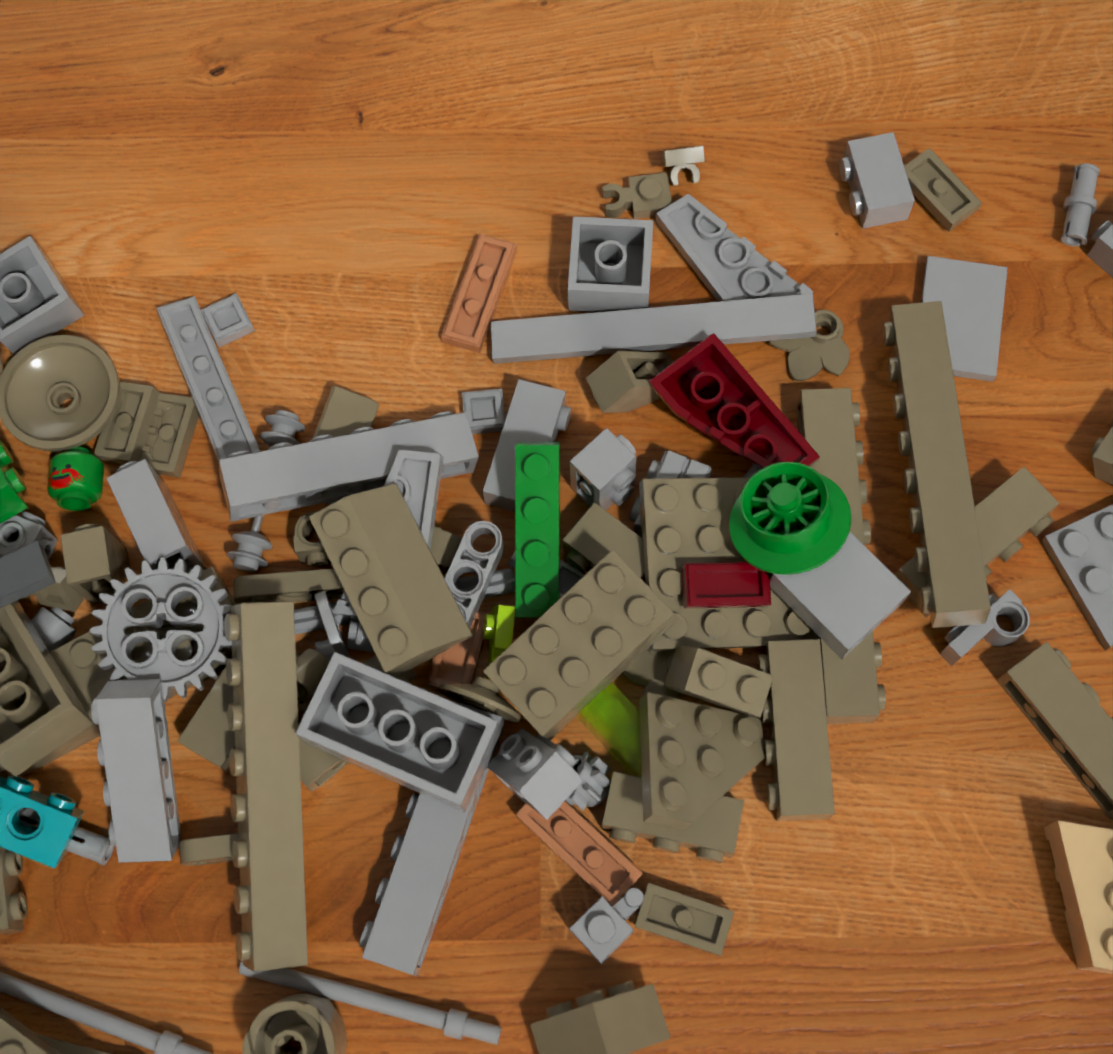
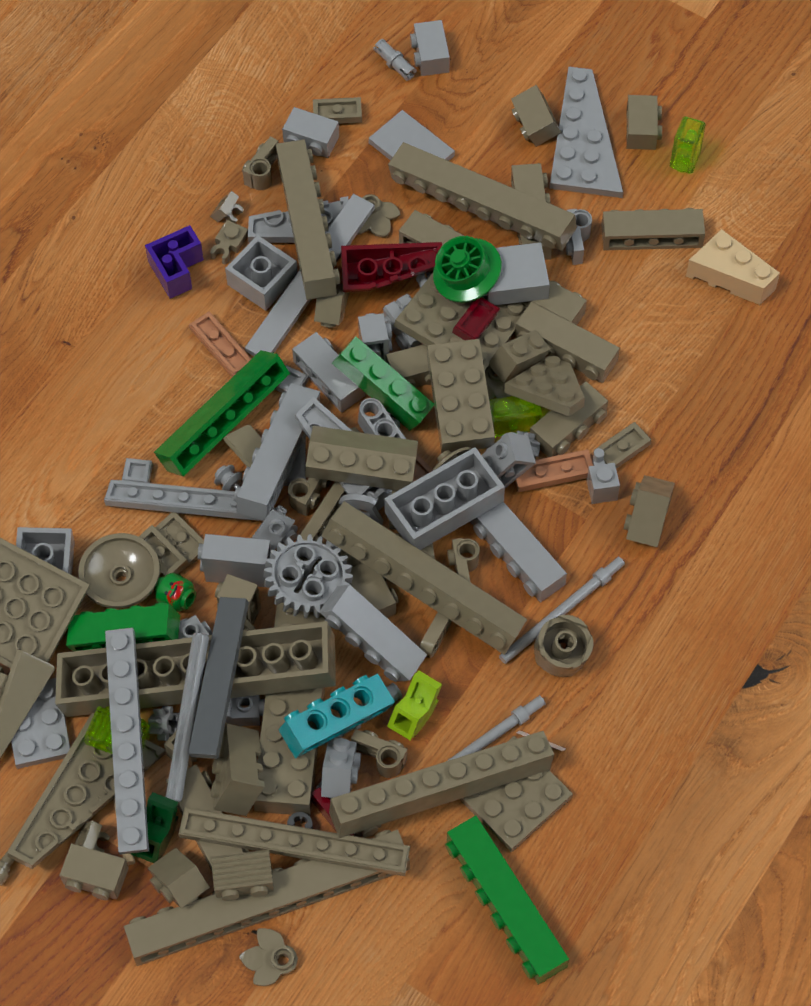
camera: 60 degrees left, 10 degrees down
lime plate [482,605,515,679] -> none
none -> dark purple brick [145,225,204,299]
none -> green brick [154,350,290,477]
none -> dark tan plate [242,136,279,190]
none -> light grey hinge [252,505,295,550]
none -> dark tan brick [276,139,340,300]
none -> lime brick [387,671,442,740]
none -> dark tan plate [447,538,480,582]

